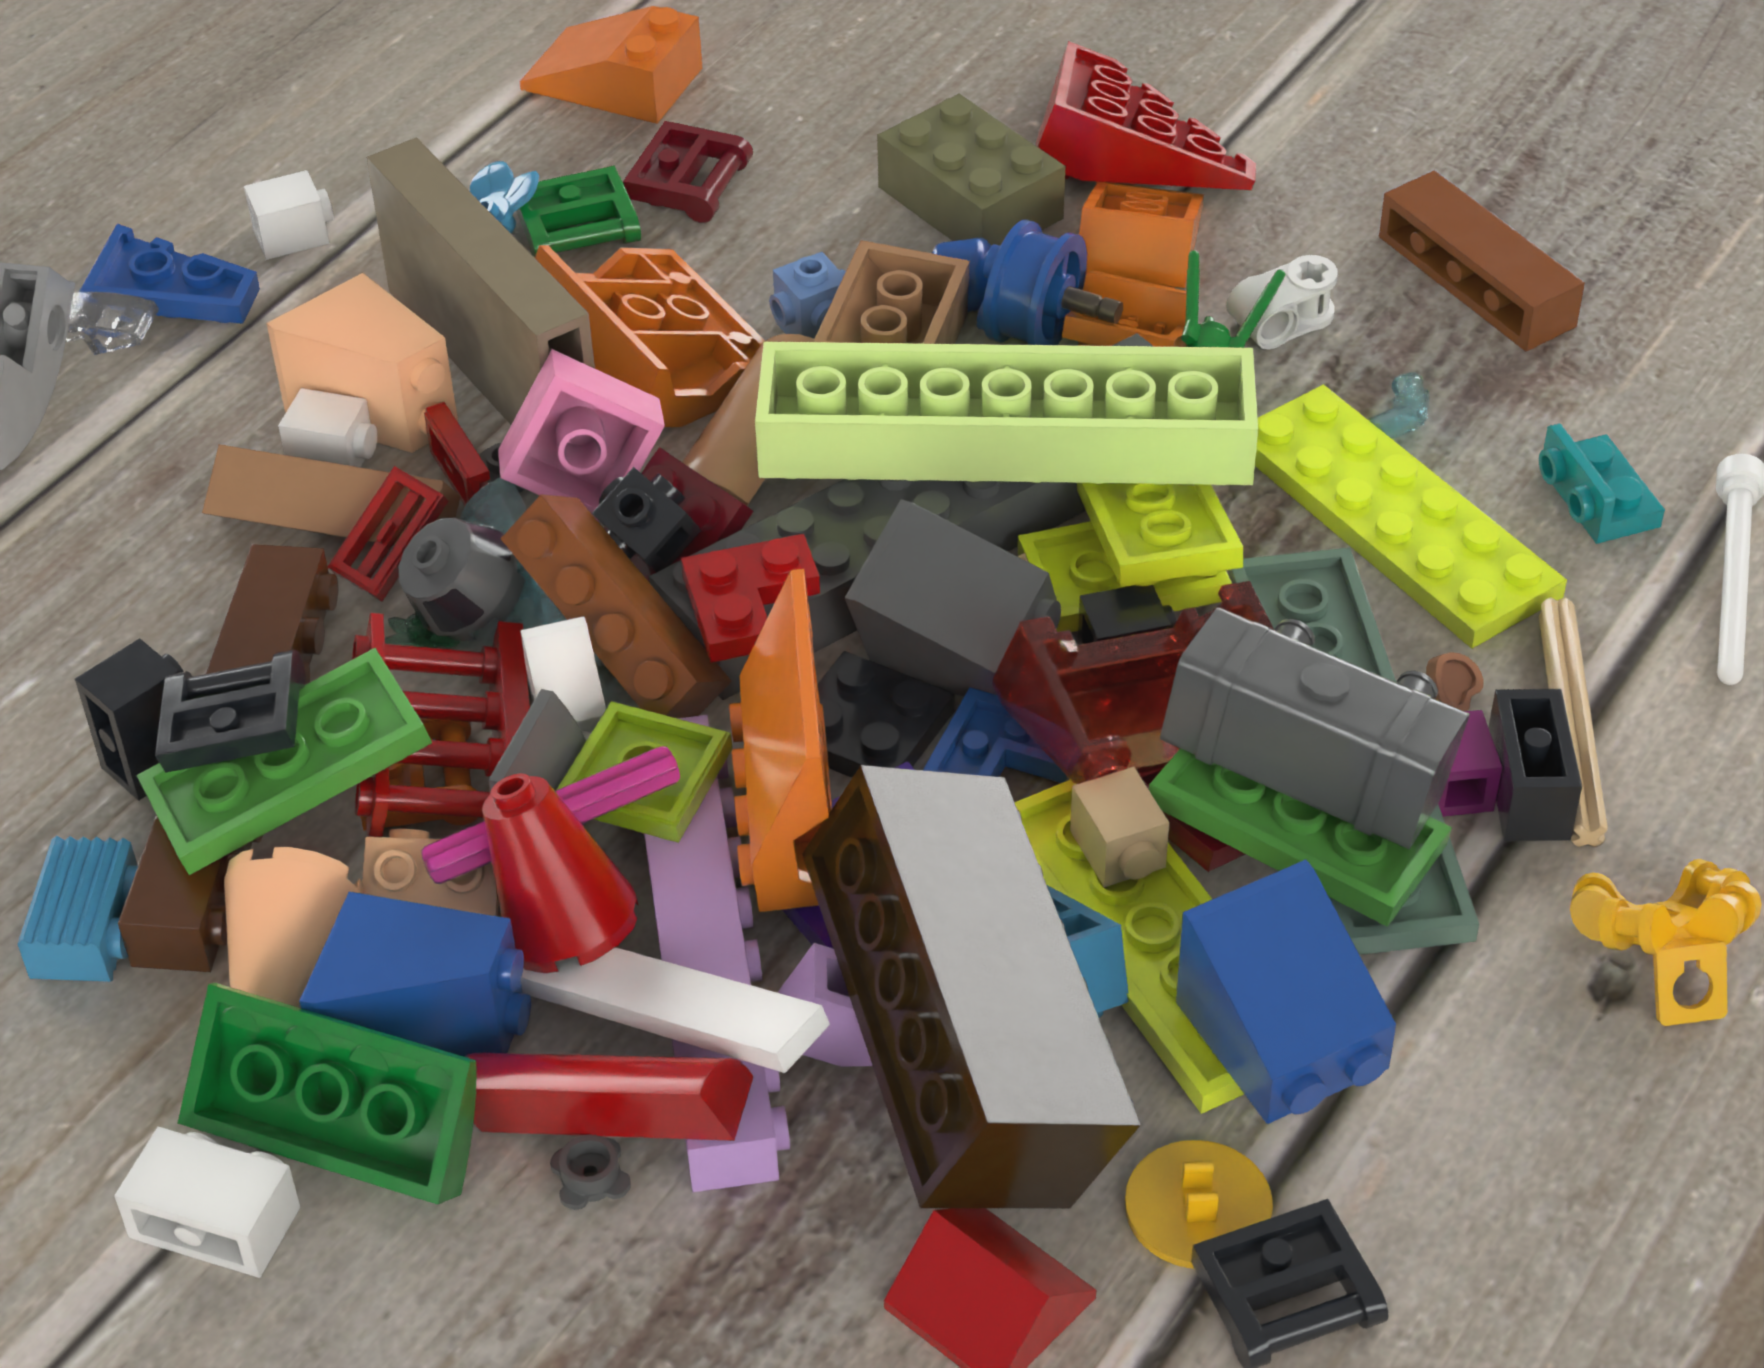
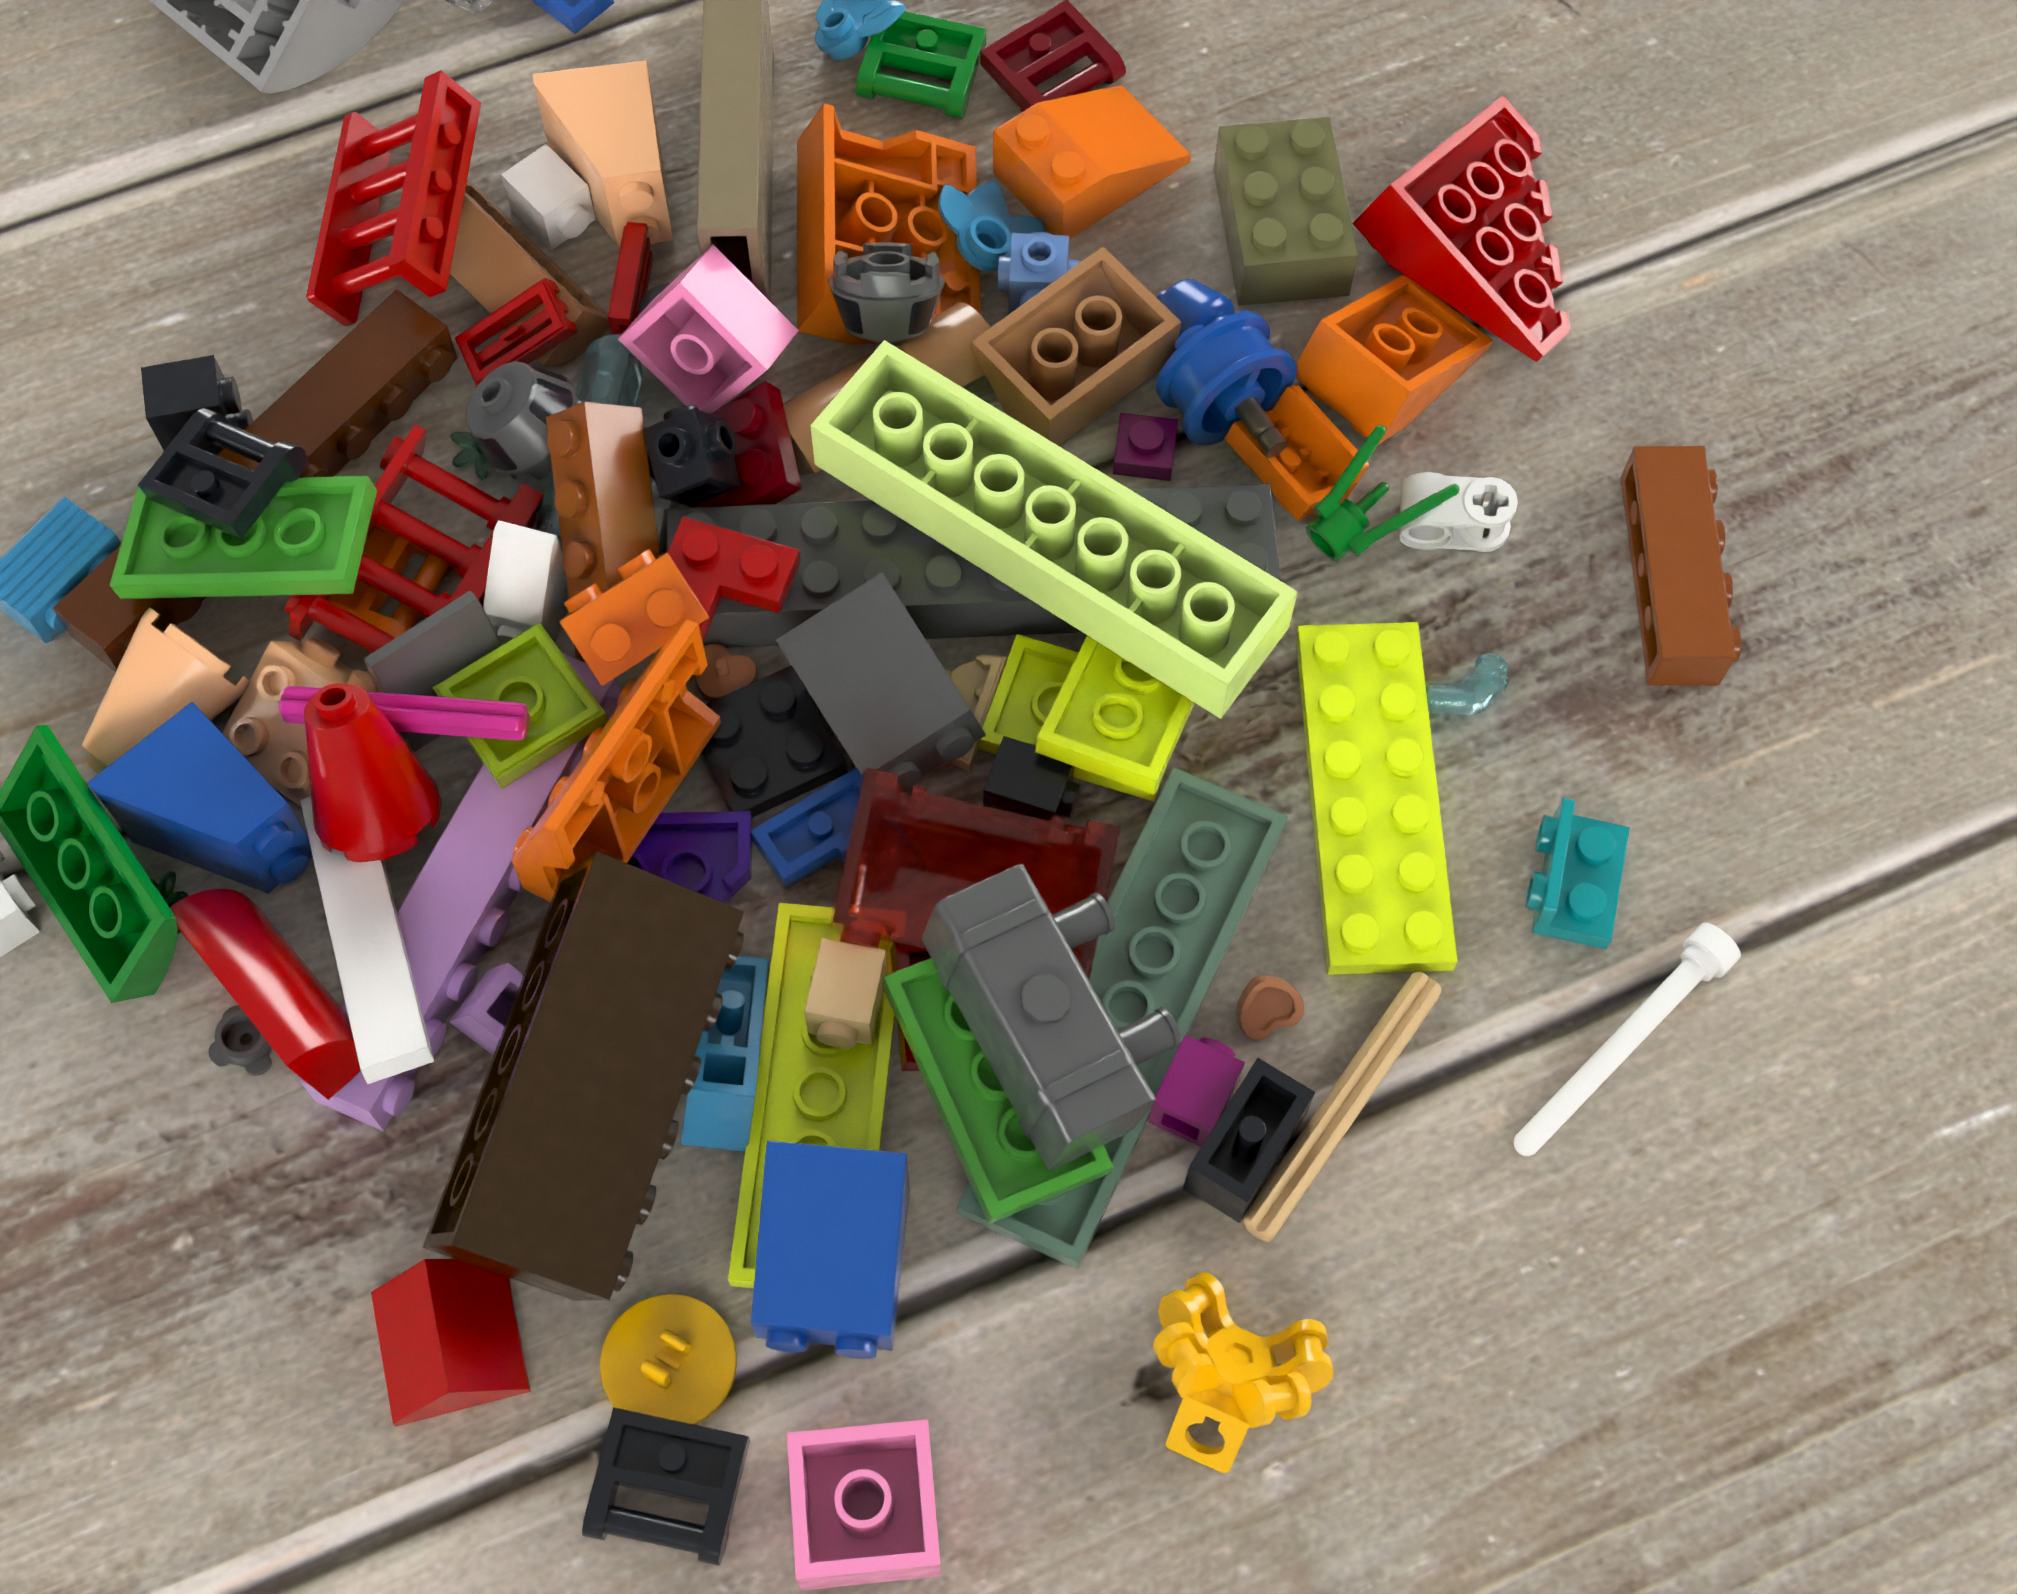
camera: 30 degrees right, 20 degrees up
none -> red fence [306,70,481,326]
none -> orange bracket [559,549,710,686]
none -> bright pink brick [787,1419,941,1590]
none -> dark grey cone [828,242,945,344]
none -> dark azure plate [938,180,1043,271]
none -> orange slope [993,85,1191,240]

